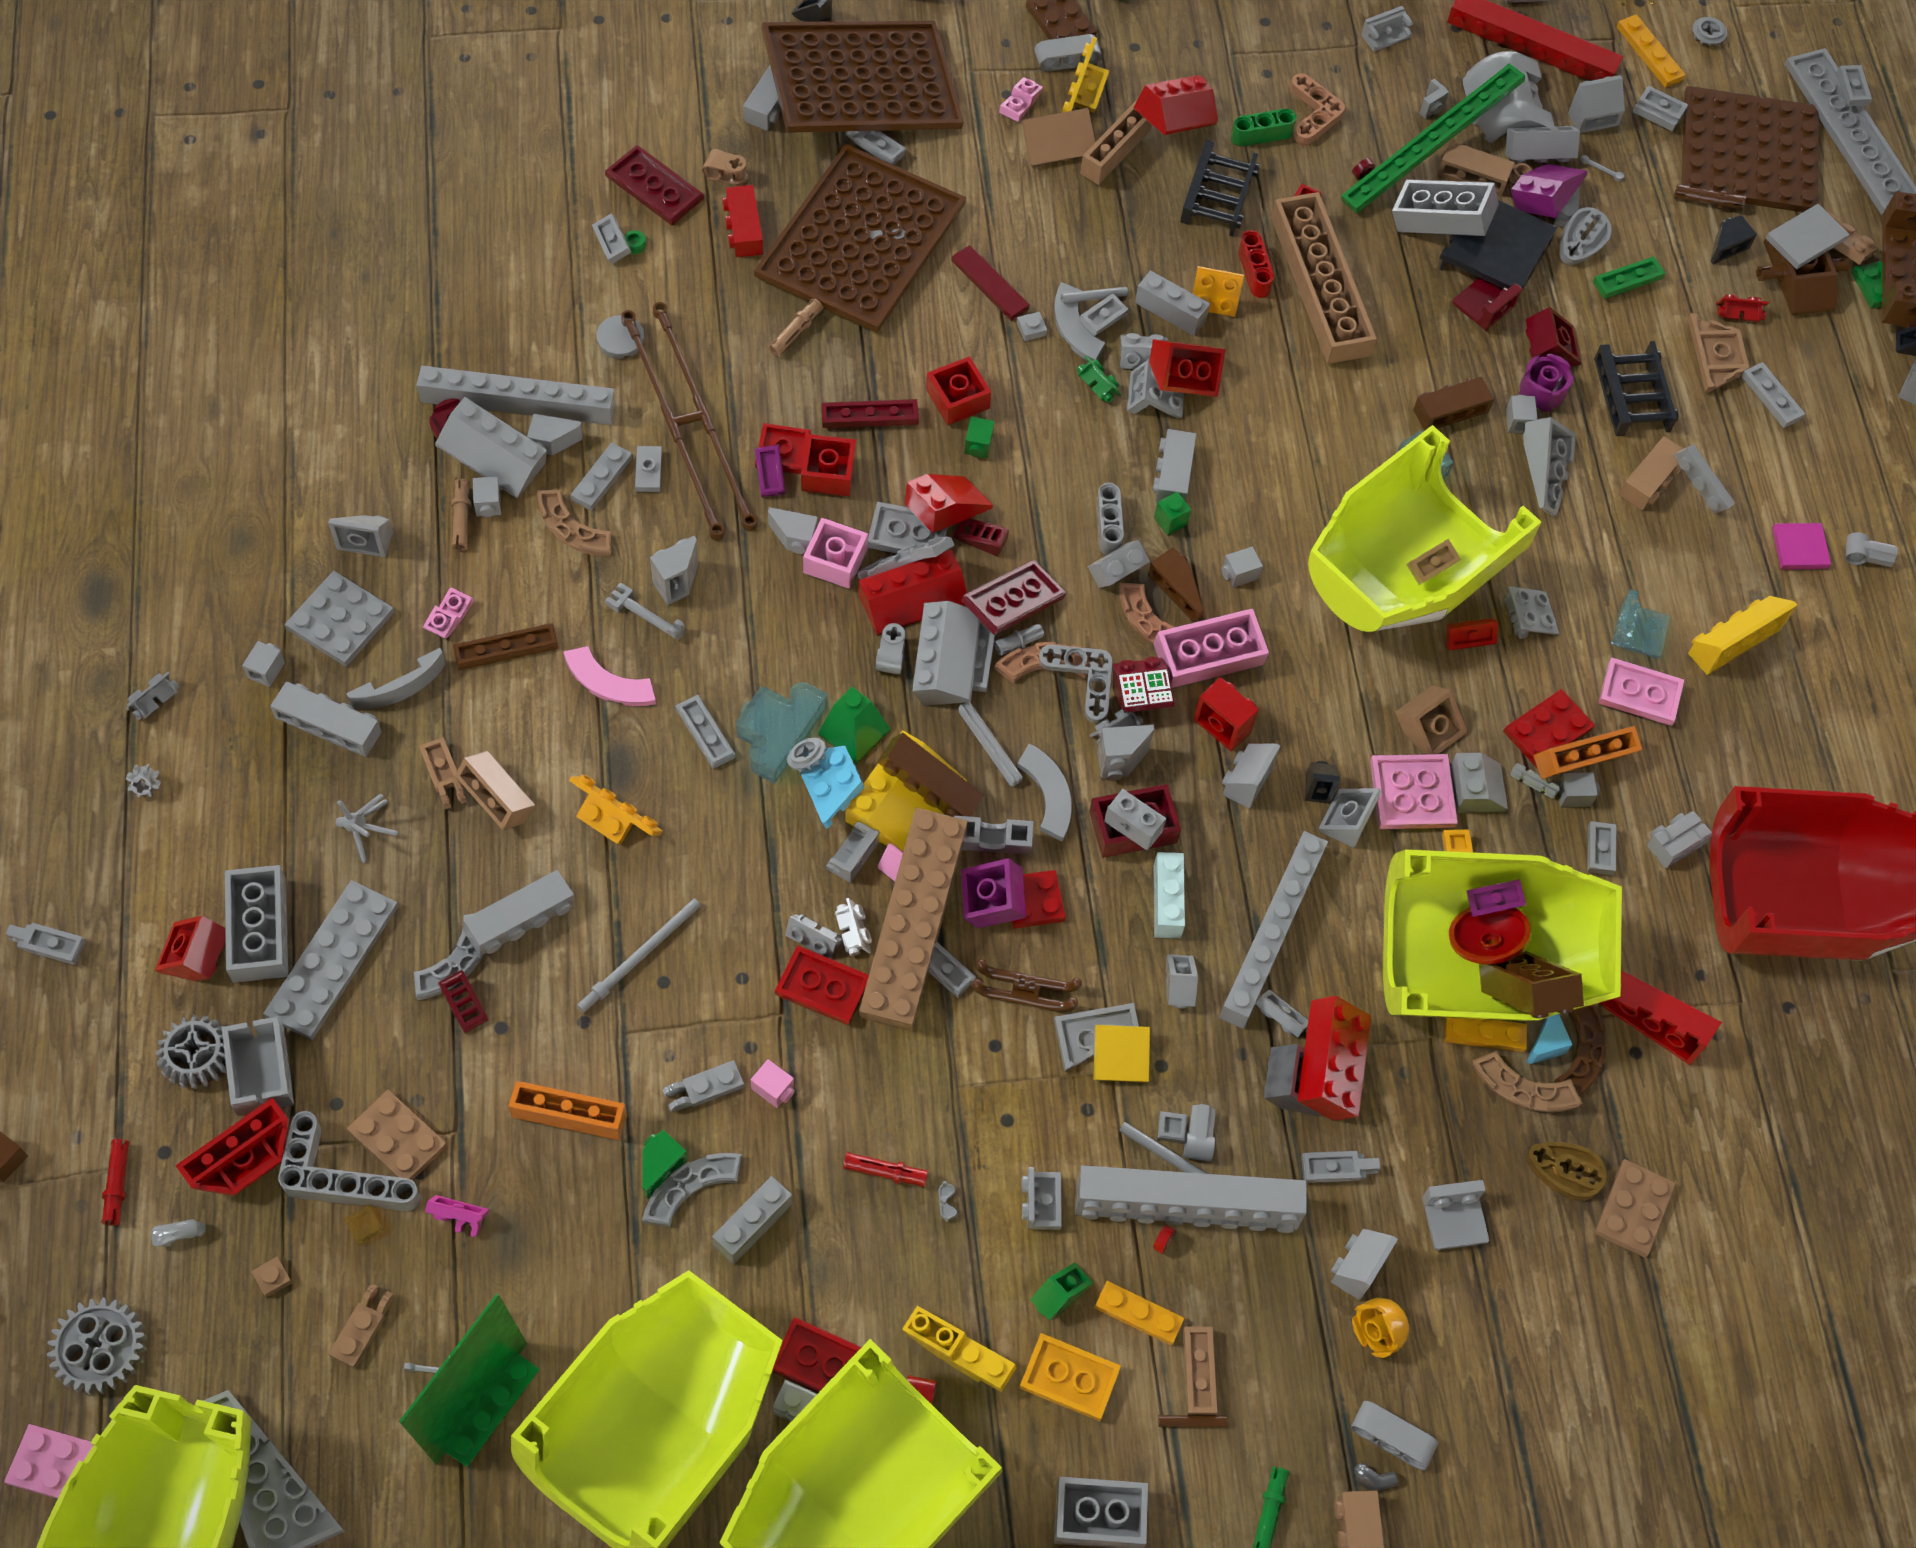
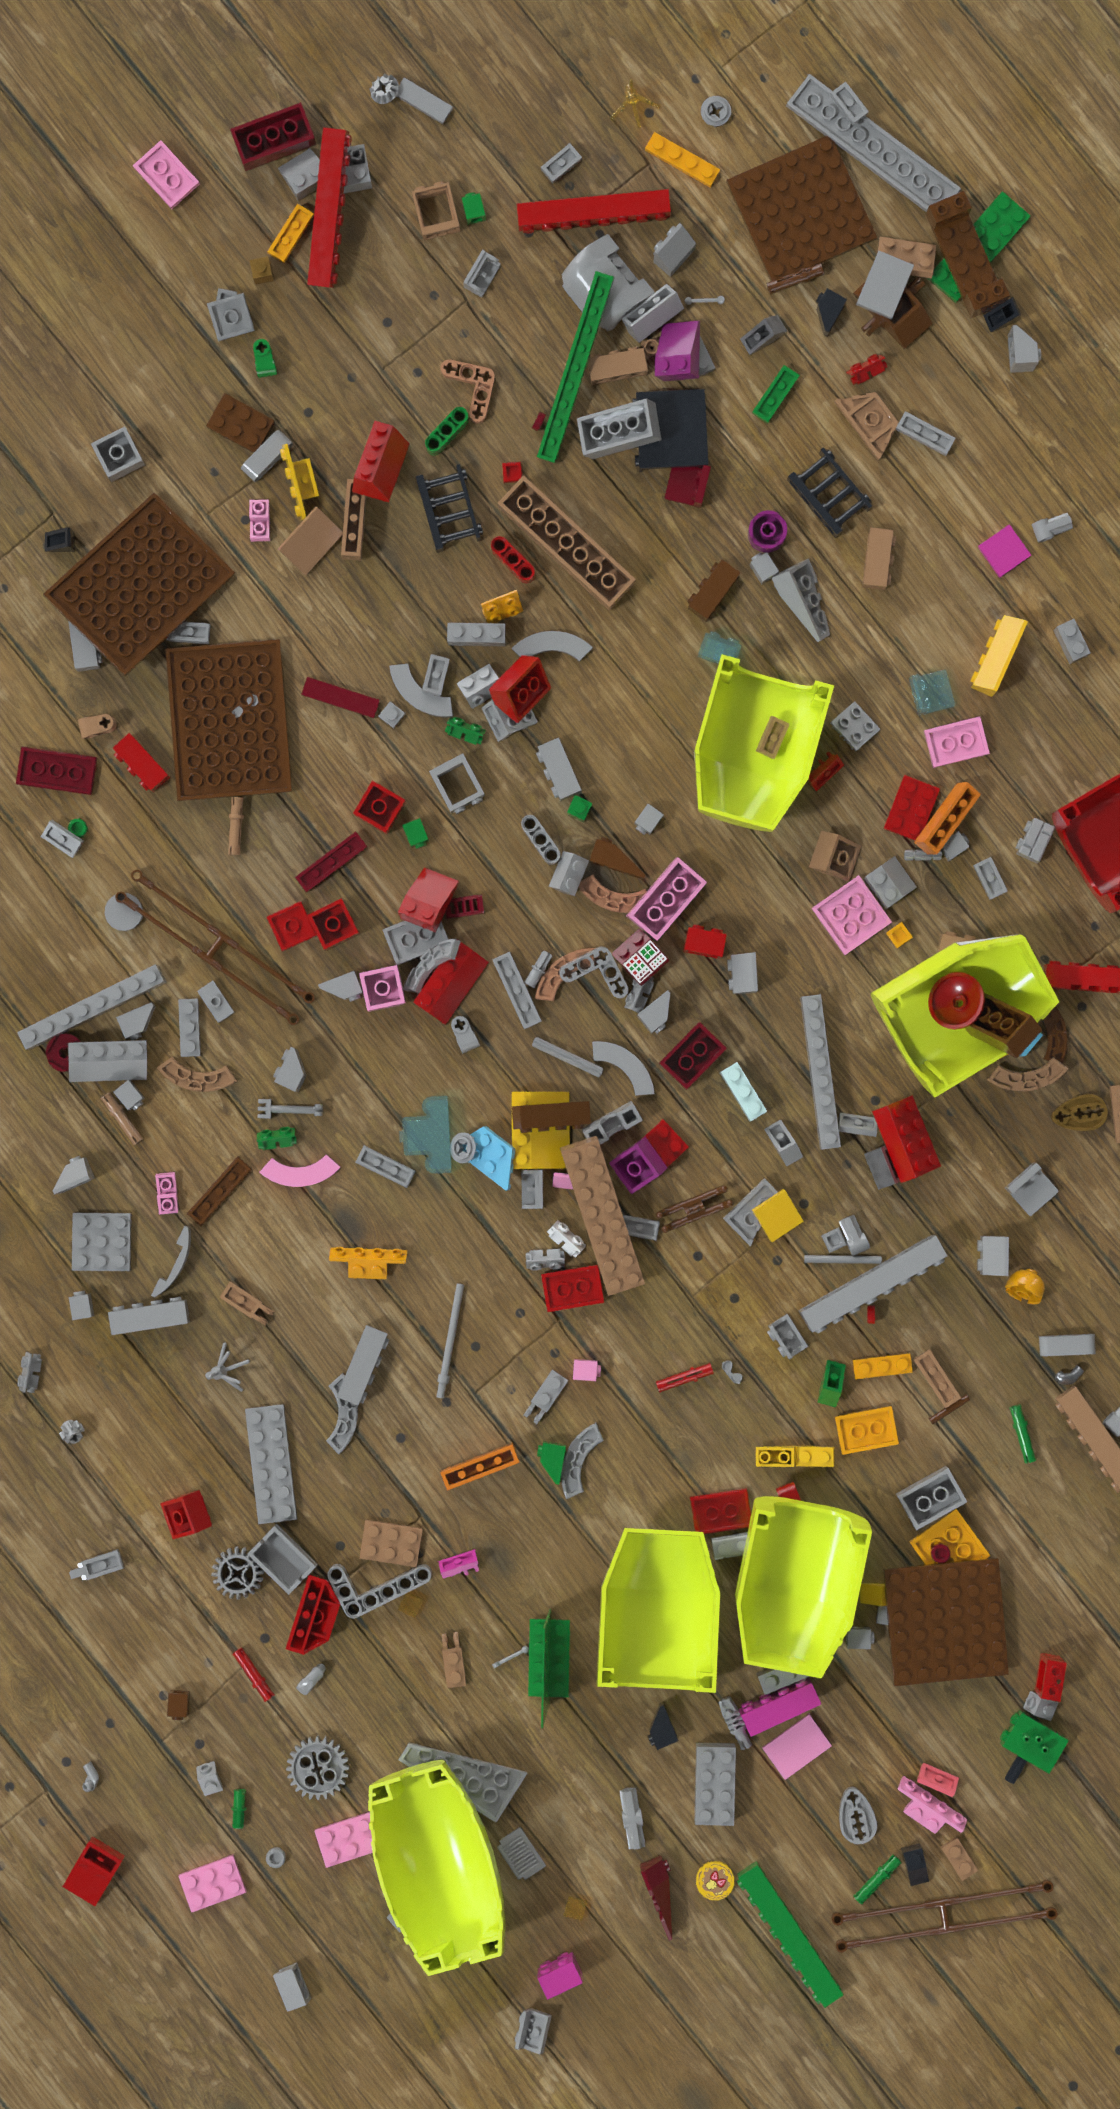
camera: 25 degrees left, 25 degrees up
light grey brick [225,865,288,983] -> none
medium nougat plate [251,1257,292,1298] -> none
dark red slope [438,970,489,1033] -> none
medium nougat brick [455,751,535,830] -> none
light grey brick [712,1176,792,1265] -> none
magenta tile [755,445,786,497] -> none
green slope [818,686,890,765] -> none
light grey slope [912,601,981,706] -> none
tile [961,560,1066,635] -> none
light grey piece [1060,287,1128,303] -> none
light grey brick [1104,789,1166,851] -> none
light grey hinge [1301,1151,1380,1183] -> none
black slope [1305,761,1340,804] -> none
light grey slope [1319,788,1382,848] -> none
light grey bracket [1419,79,1449,119] -> none
magenta plate [1466,879,1526,917] -> none
dark red slope [1525,307,1582,366] -> none
light grey piece [1559,207,1612,265] -> none
light grey plate [1633,85,1688,131] -> none
light grey plate [1674,444,1735,514] -> none
none -> green hinge [257,1127,297,1151]
none -> light grey window [429,754,485,814]
none -> light grey tile [512,631,593,662]
none -> flat silver slope [740,315,787,355]
none -> light grey brick [1053,619,1090,664]

